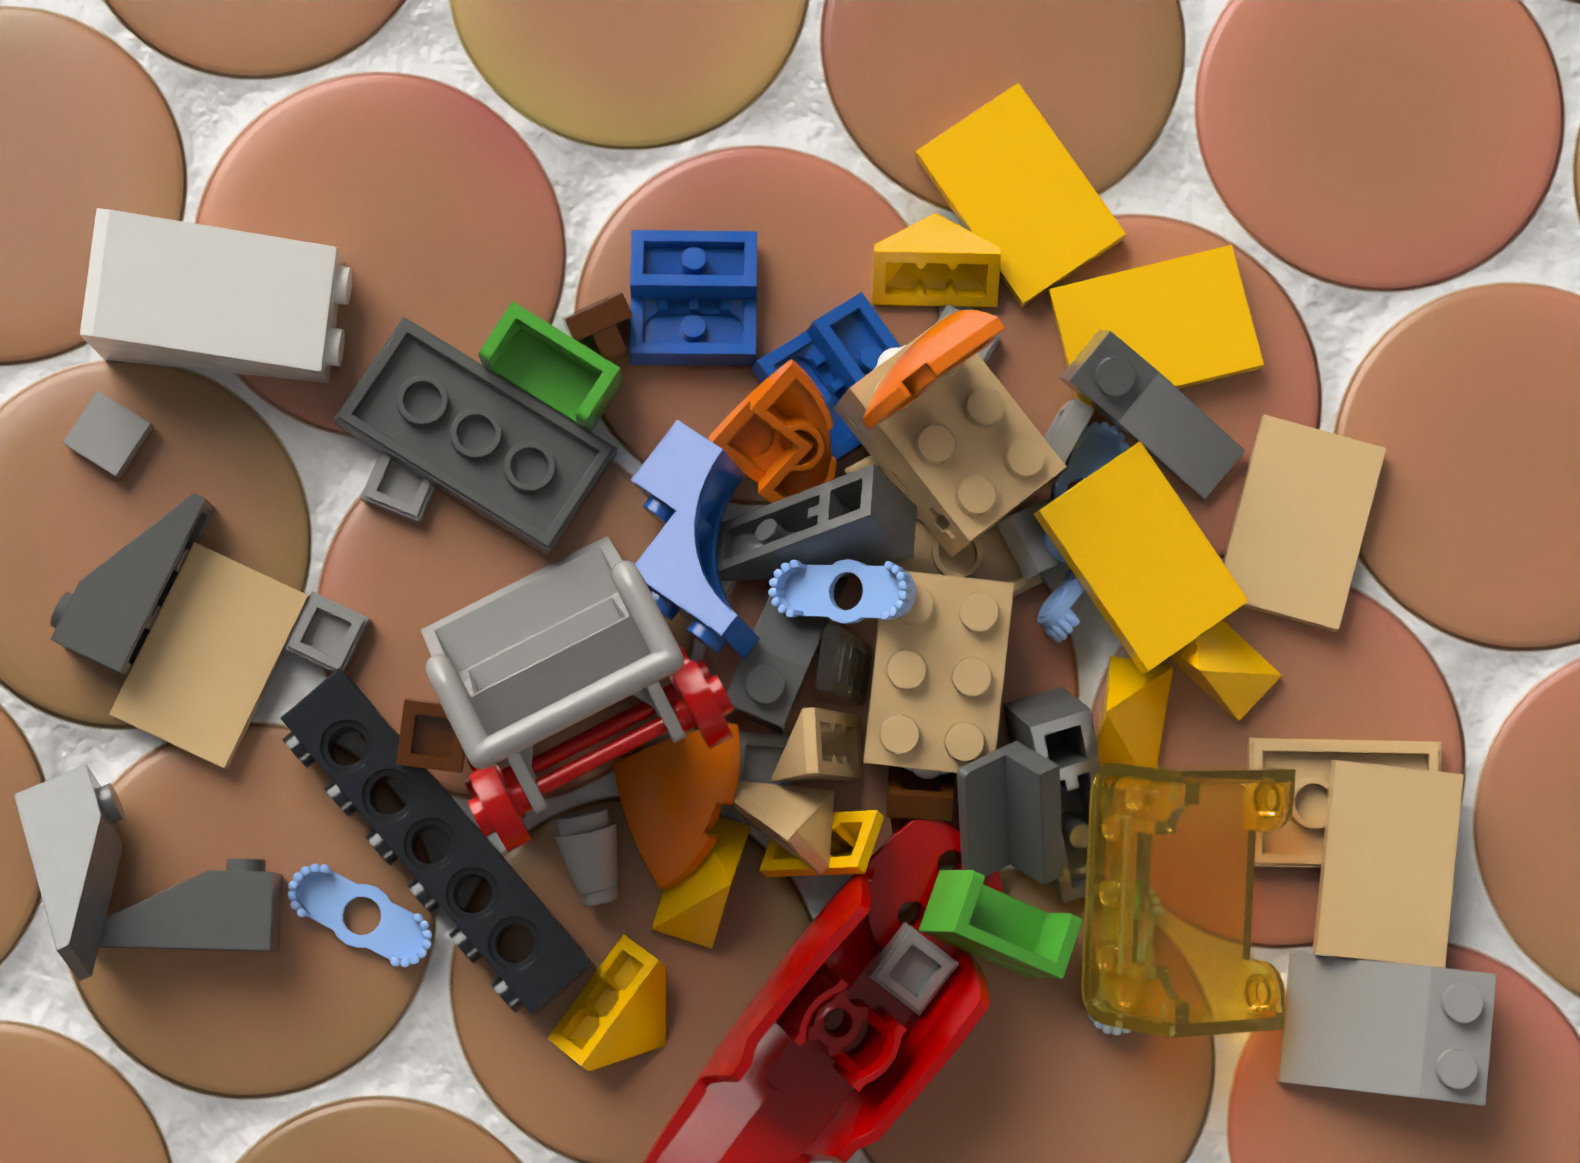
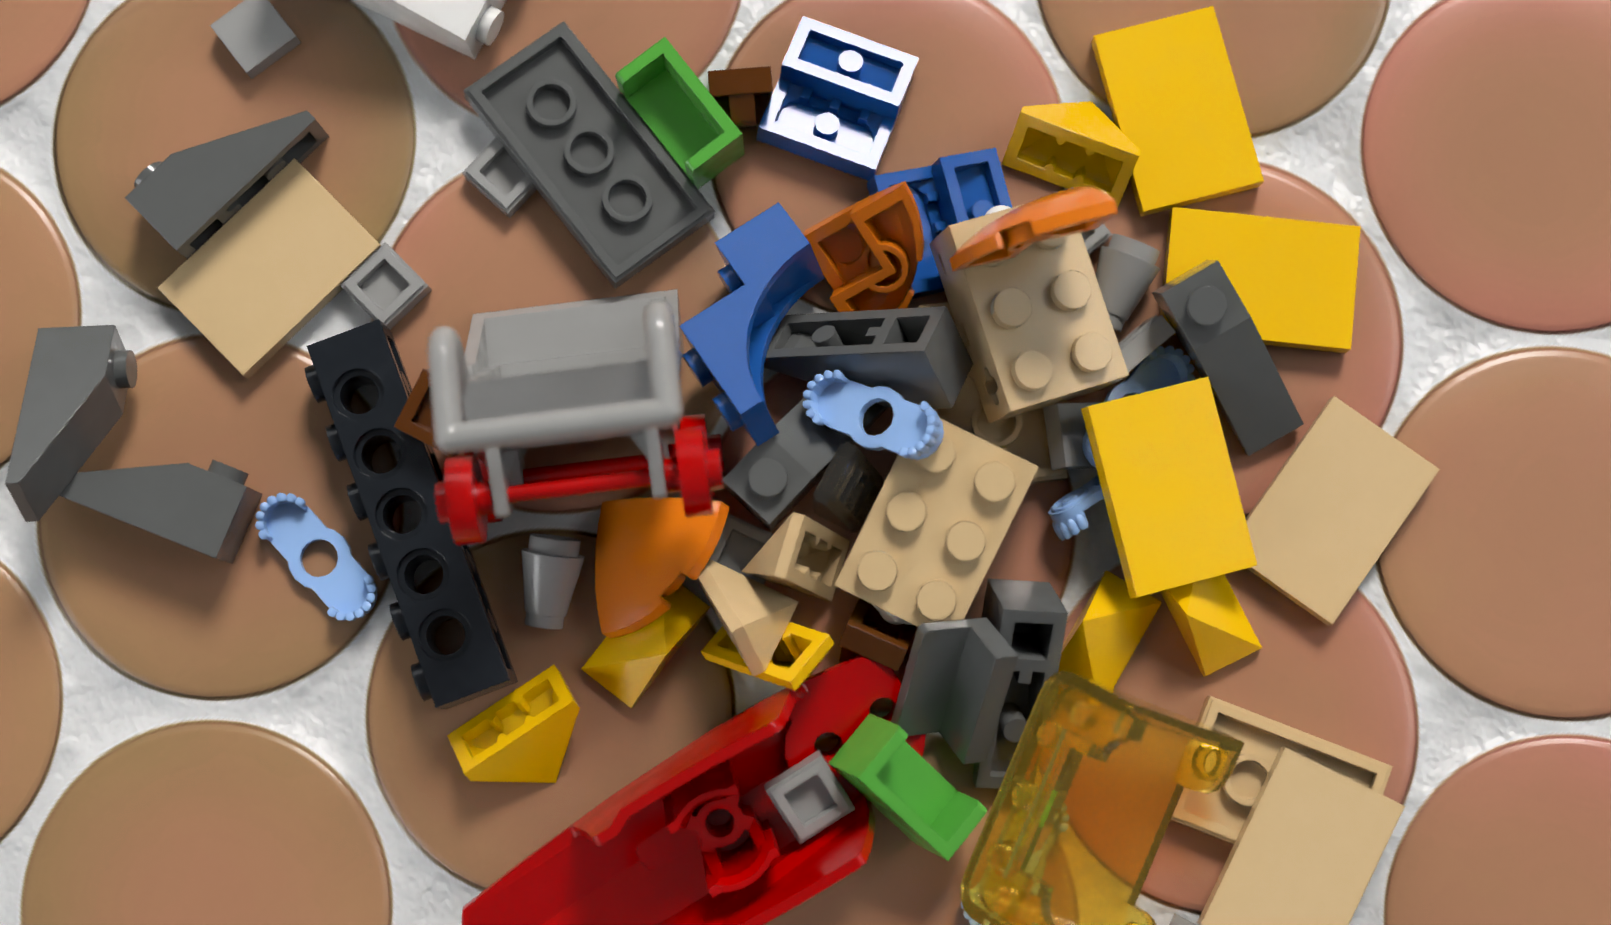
camera: 25 degrees right, 0 degrees up
none -> light grey cone [1096,234,1160,332]

